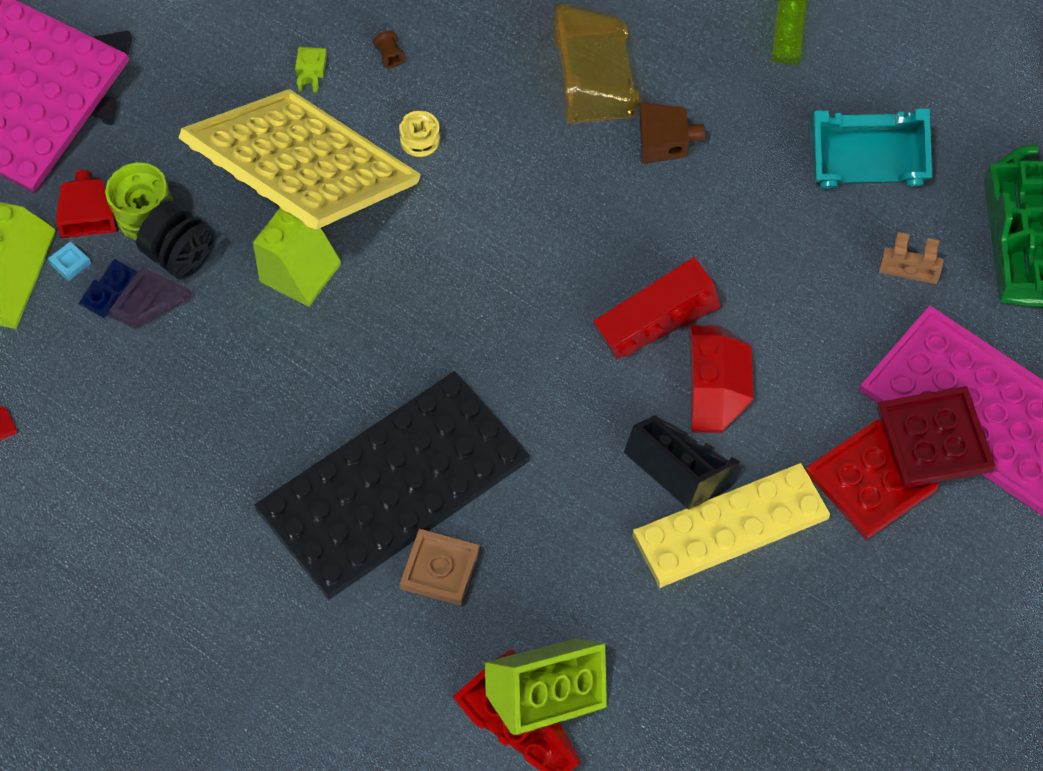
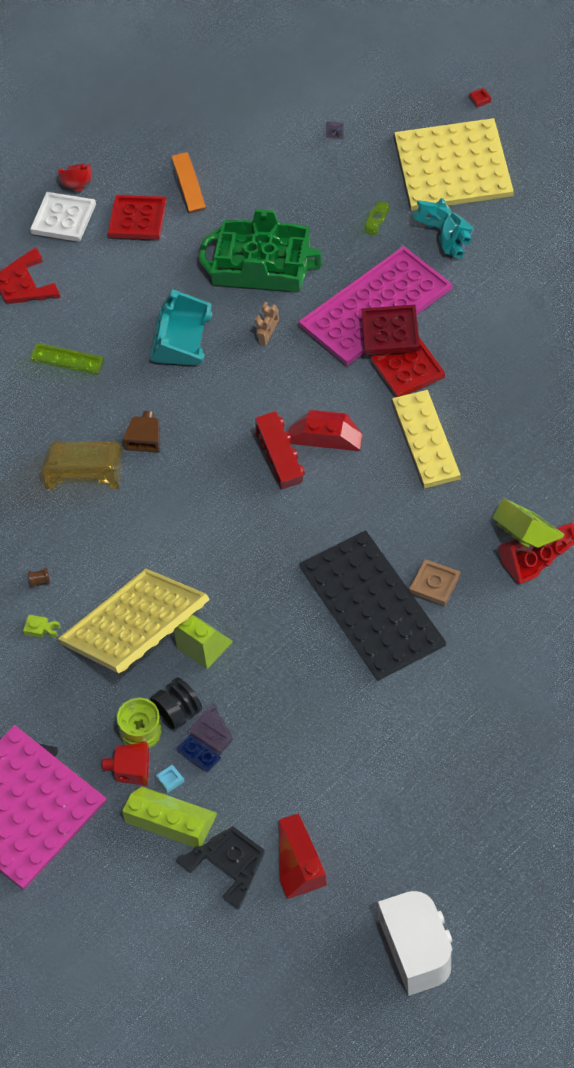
camera: 75 degrees left, 5 degrees down
light yellow wheel [399,111,440,157] -> none
black wedge [624,415,741,510] -> none

